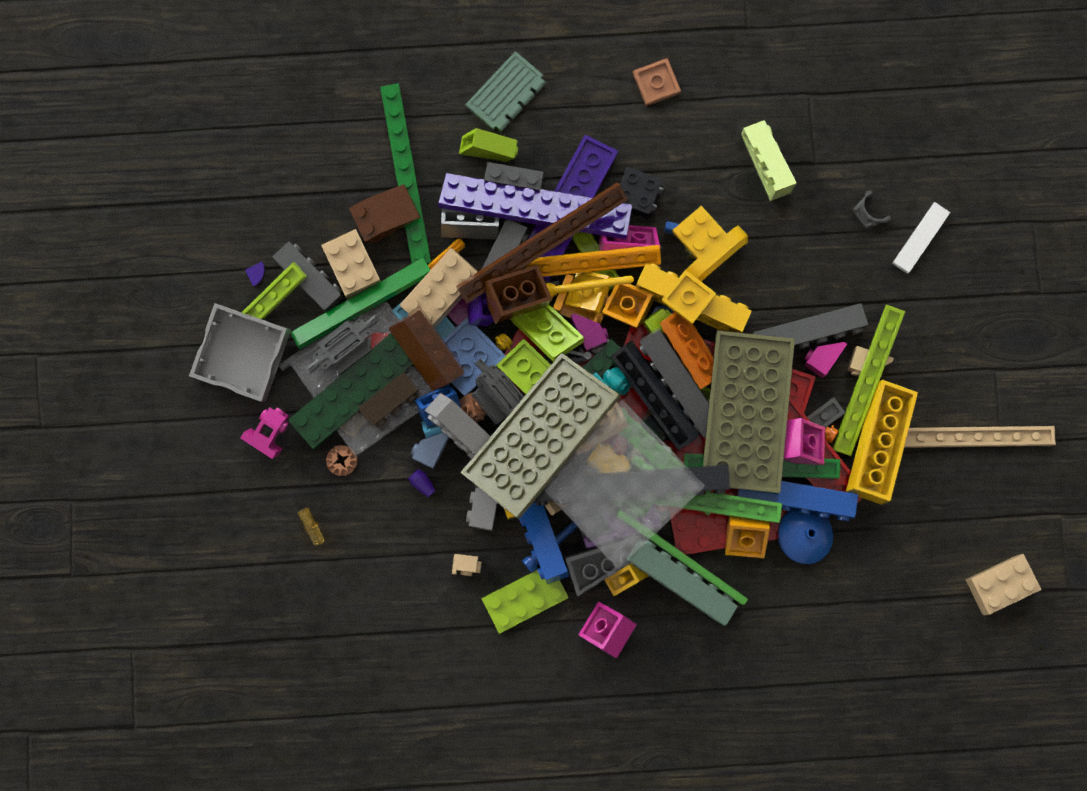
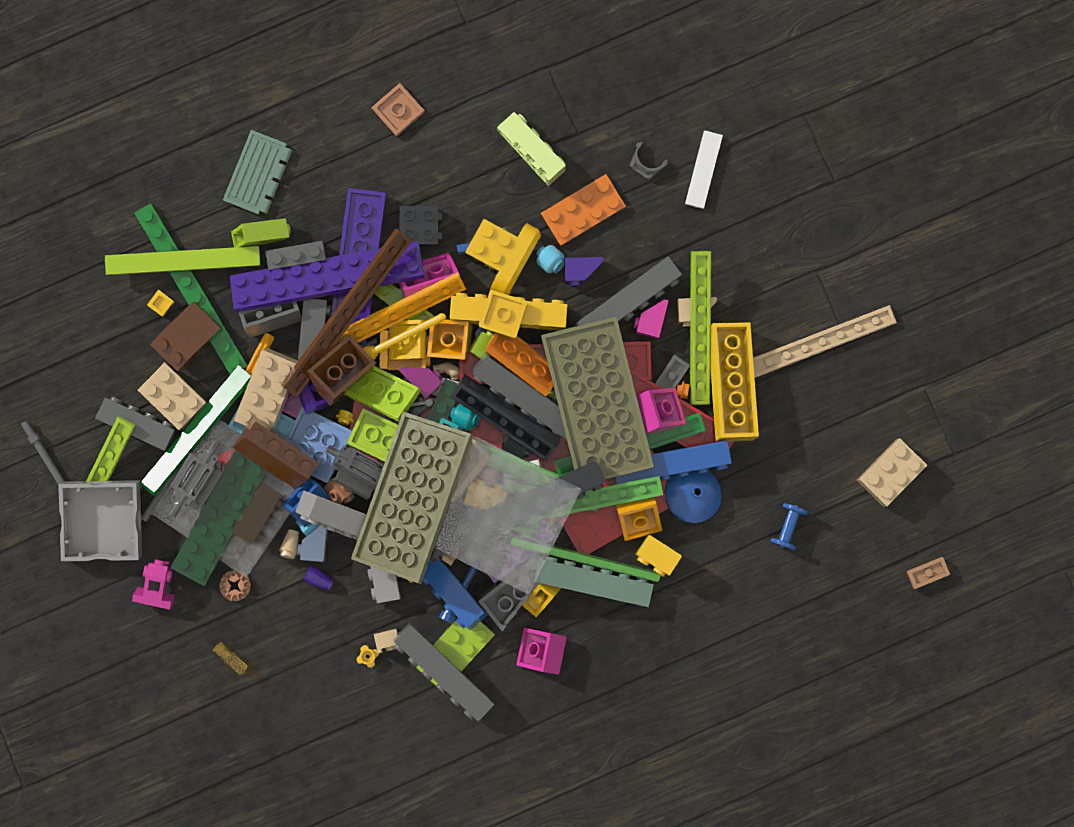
camera: 20 degrees left, 5 degrees up
dark purple tile [245,262,265,288] -> none
none -> dark grey bar [21,420,65,486]
none -> lime tile [105,246,260,275]
none -> yellow plate [147,290,175,317]
none -> tan cone [279,530,299,559]
none -> yellow plate [357,645,379,668]
none -> dark grey brick [393,623,494,721]
none -> tan arm [433,362,460,381]
none -> medium azure head [536,245,565,274]
none -> orange plate [541,174,626,246]
none -> dark purple slope [565,257,603,286]
none -> yellow brick [635,535,682,577]
none -> blue hose [770,503,808,550]
none -> medium nougat plate [906,557,950,589]

